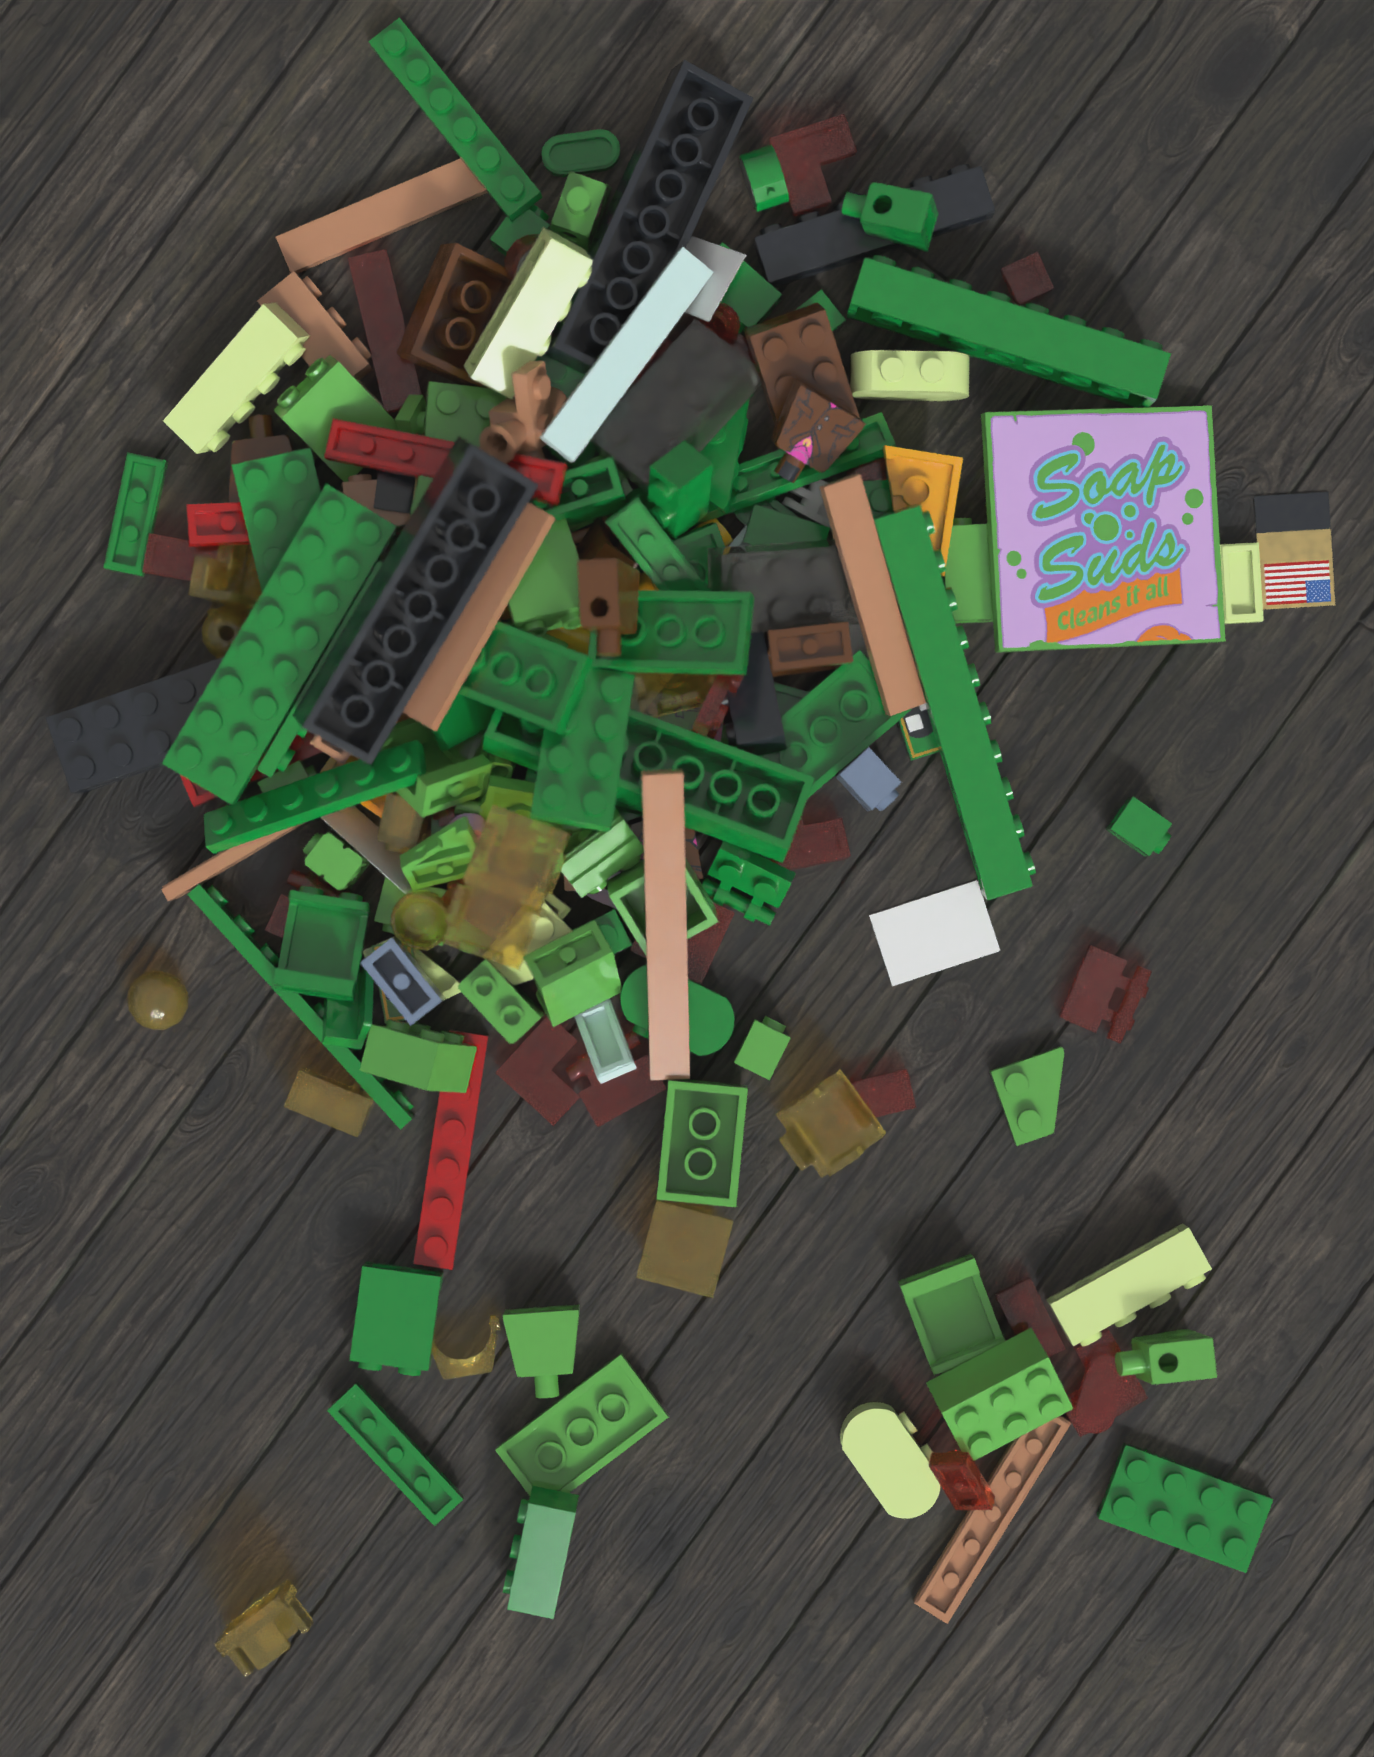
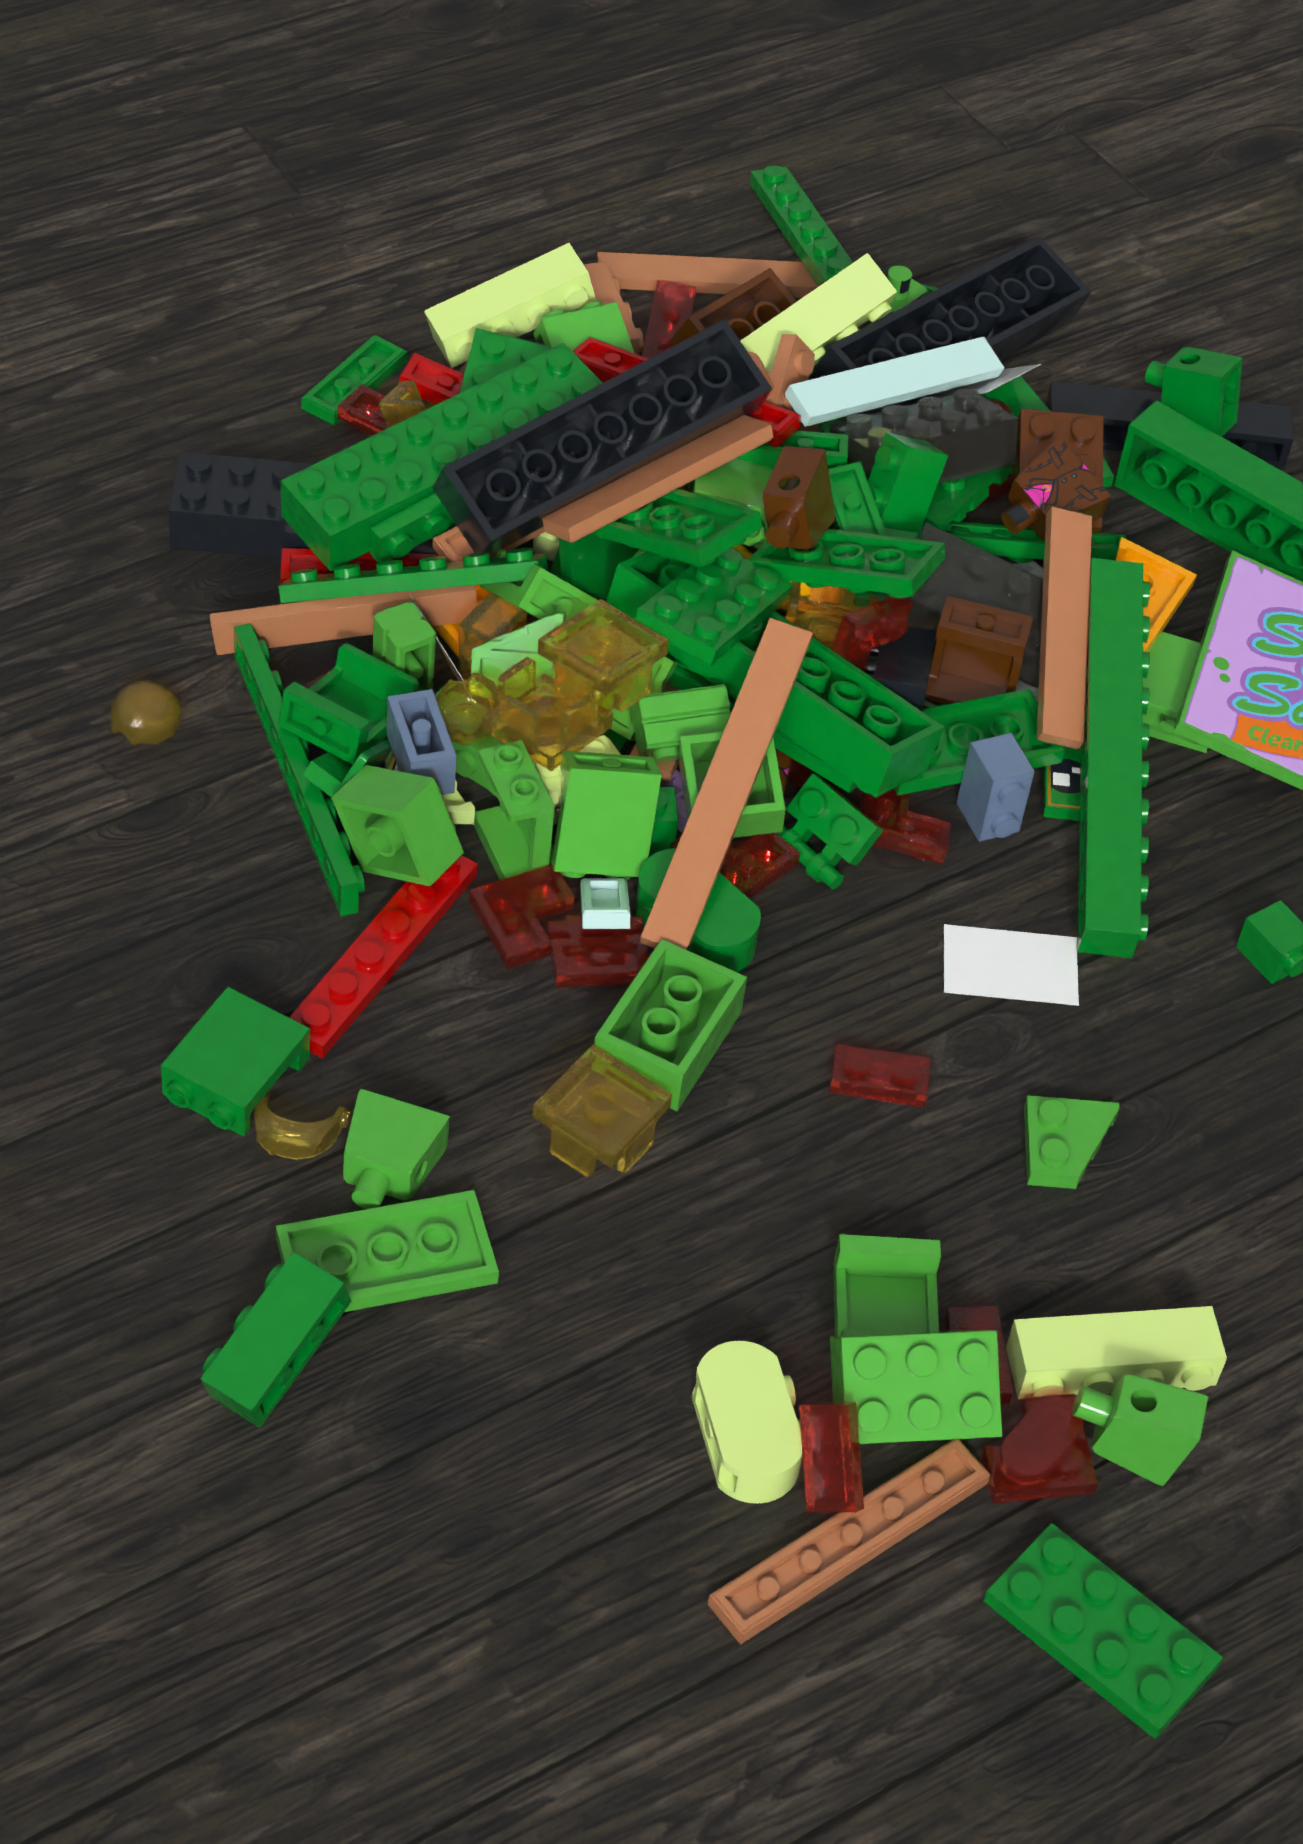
camera: 15 degrees right, 40 degrees down
clear yellow brick [284,1067,375,1137] -> none
green plate [327,1381,464,1526] -> none
bright green brick [734,1016,791,1080] -> none
green piece [739,145,789,212] -> none
clear red plate [769,114,857,216] -> none
clear yellow panel [776,1069,886,1178] -> none
yellowish green brick [850,350,969,401] -> none
clear red plate [1058,945,1152,1044] -> none

